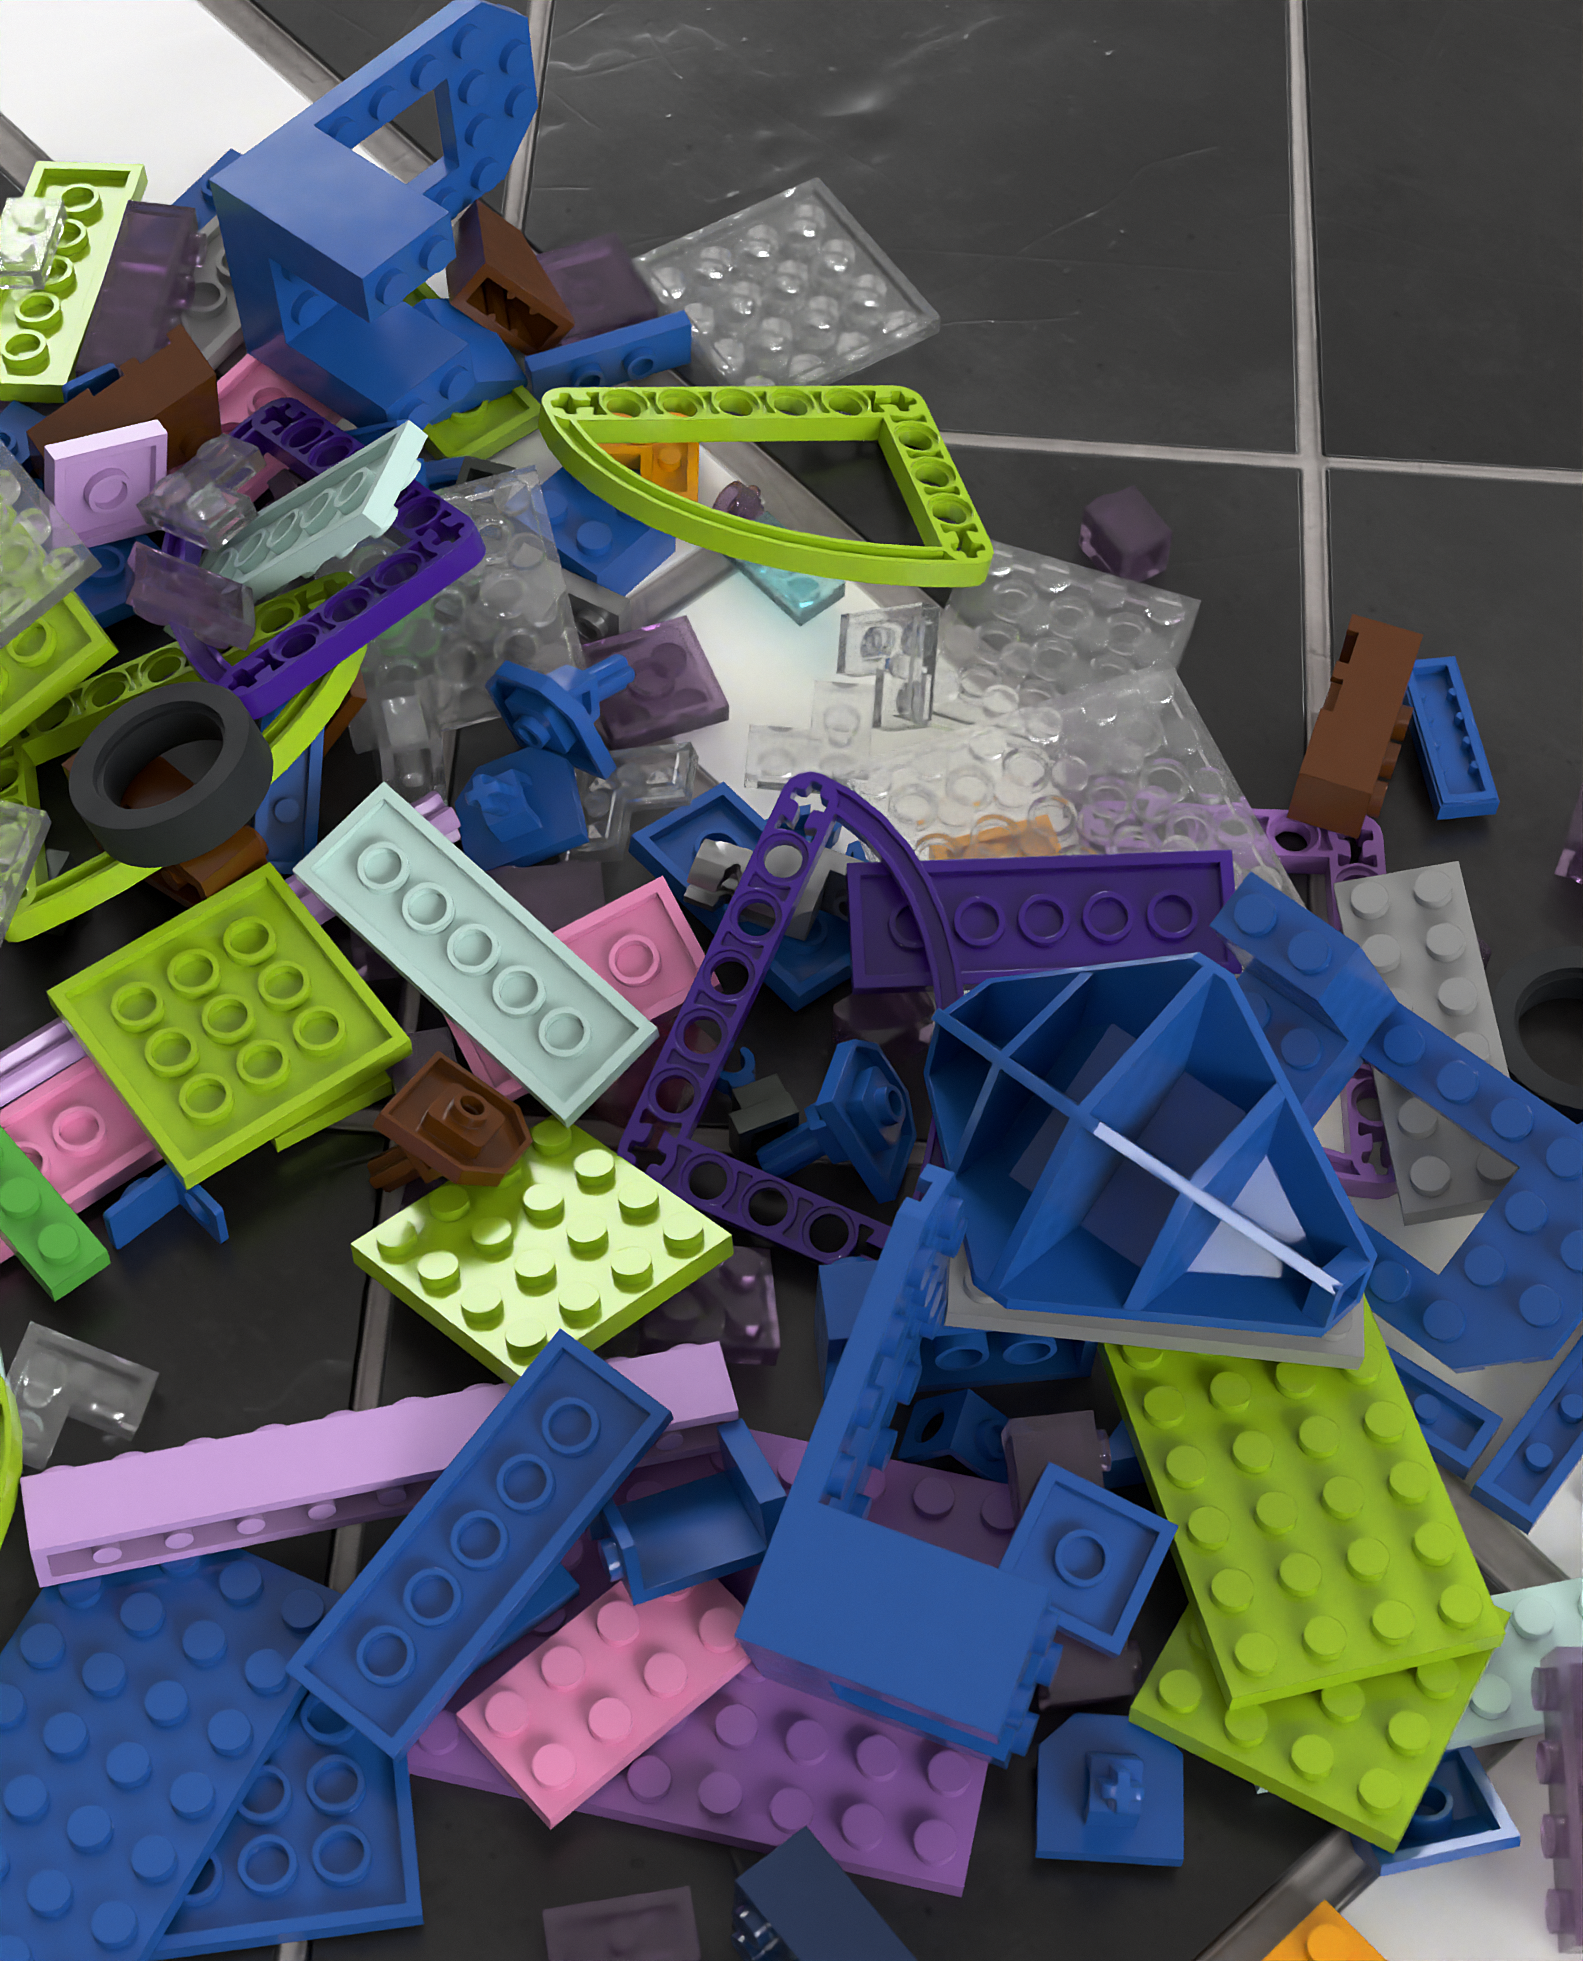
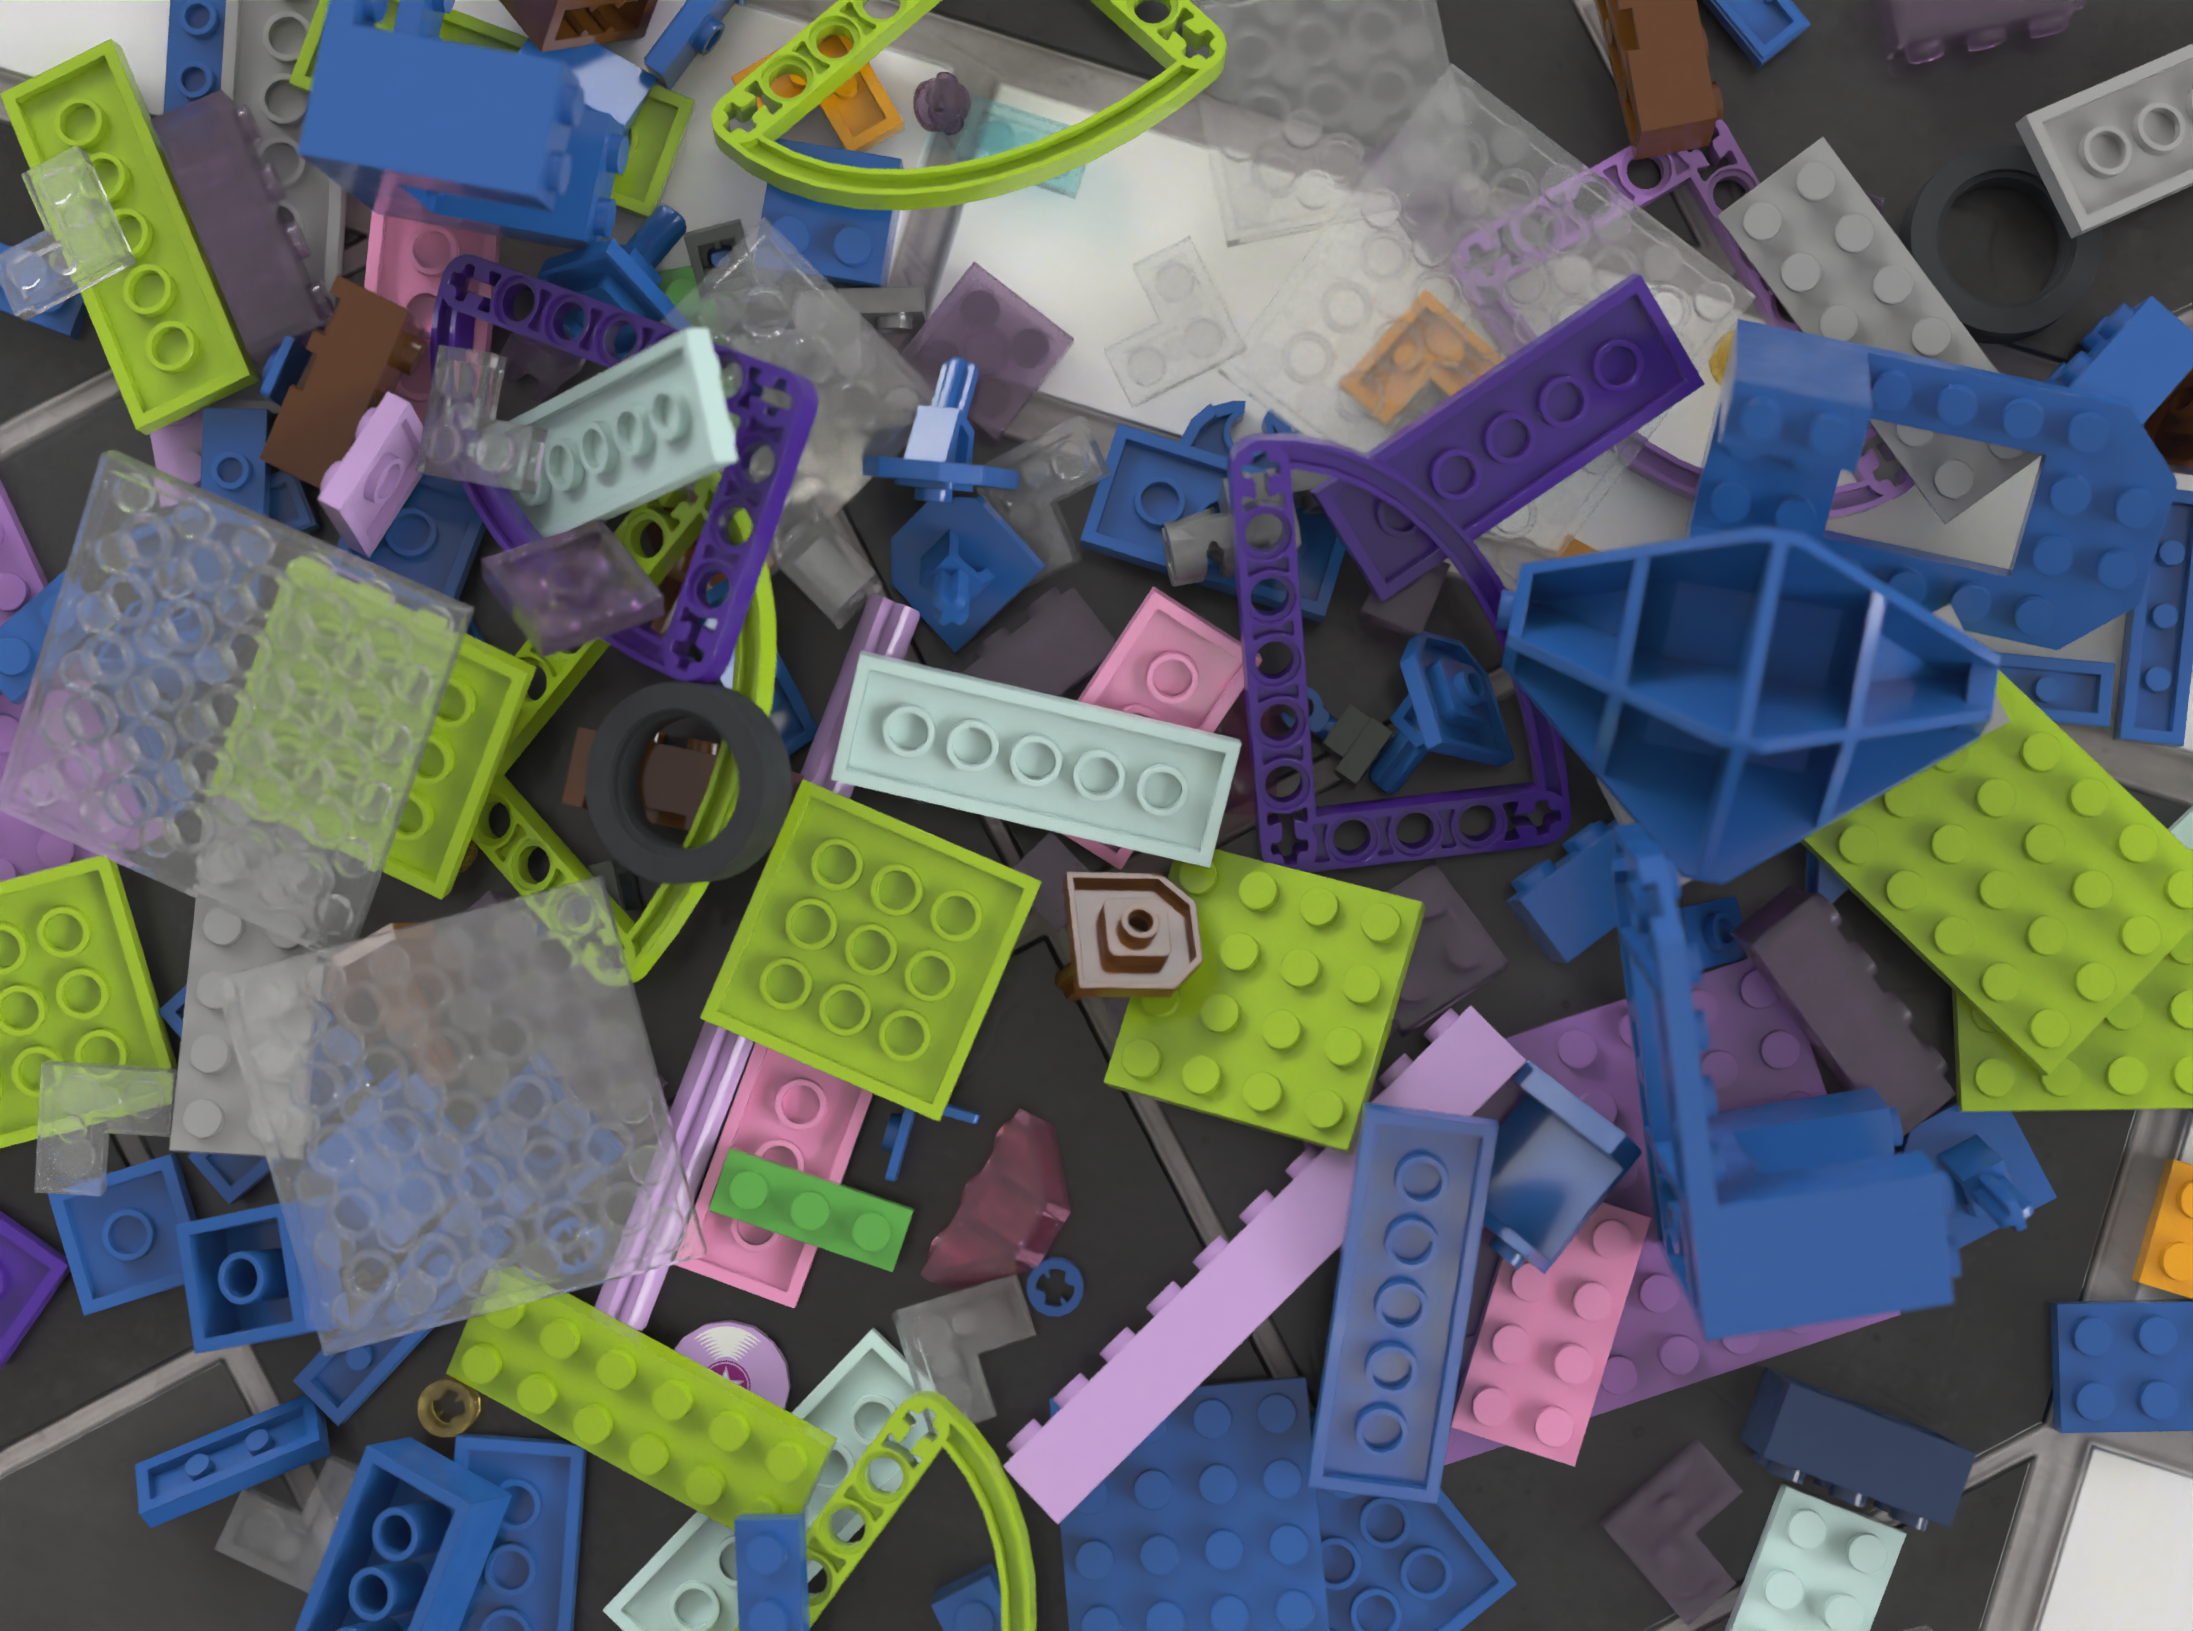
camera: 25 degrees left, 30 degrees up
clear plate [836,602,940,732] -> none
blue plate [997,1461,1178,1659] -> none
none -> clear pink slope [920,1108,1071,1290]
none -> blue bush [1027,1257,1084,1317]

